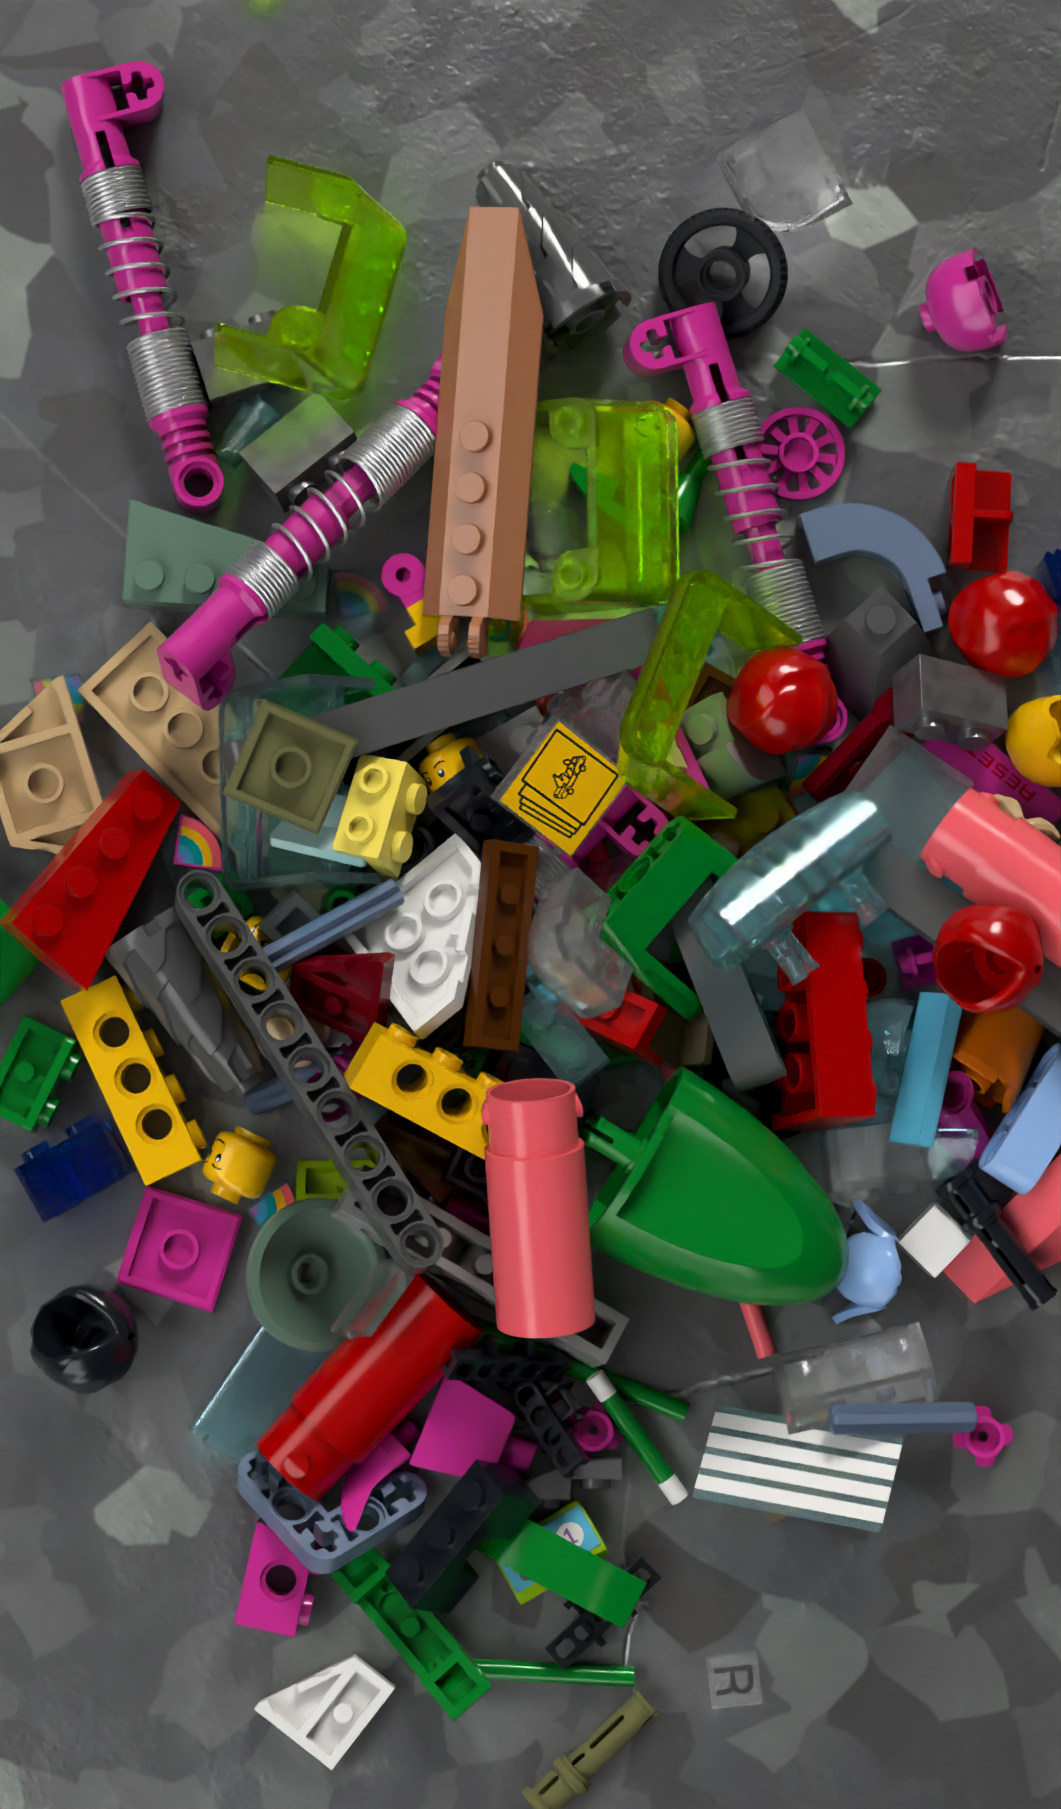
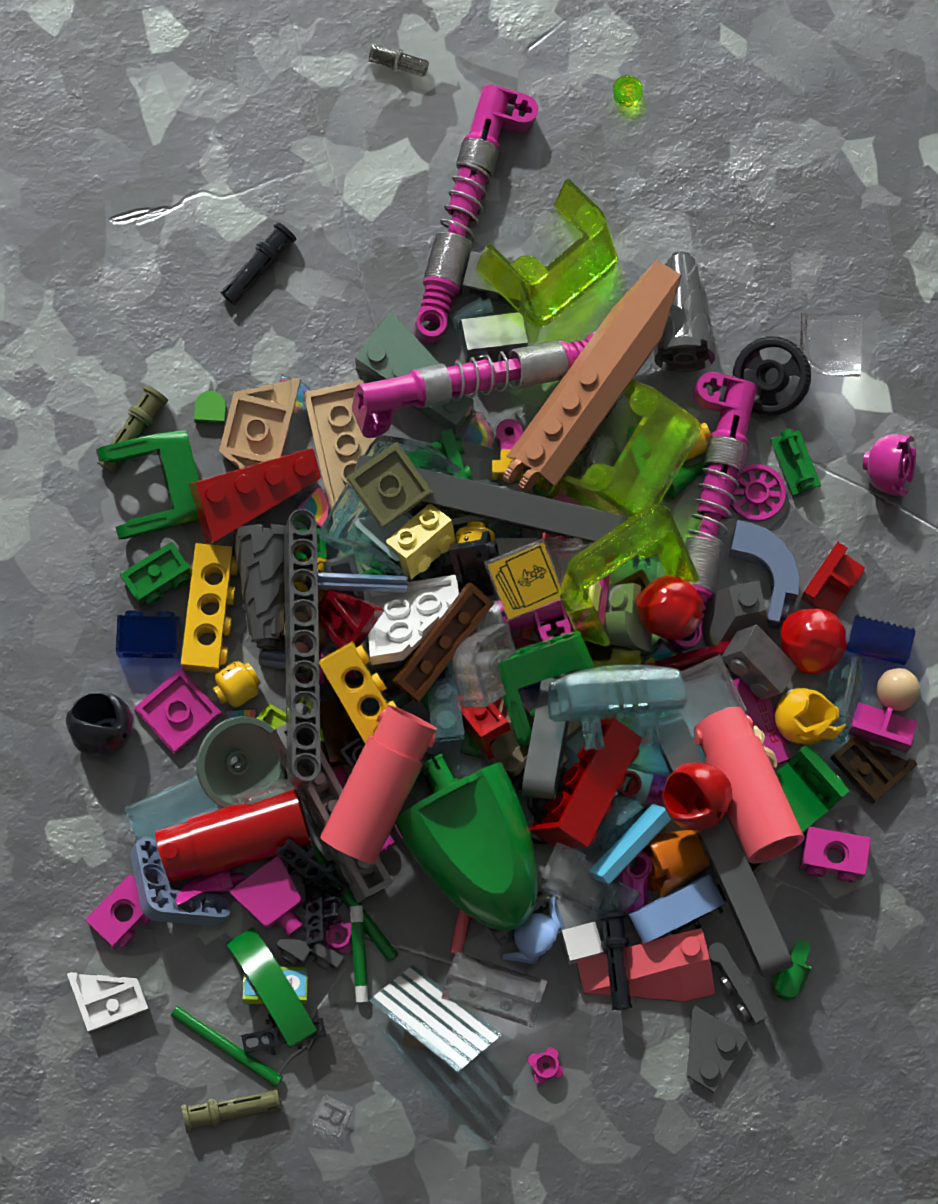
camera: 30 degrees right, 10 degrees down
green slope [329,1546,493,1722] -> none
black arch [385,1460,541,1614] -> none
sand blue axle [828,1402,978,1435] -> none

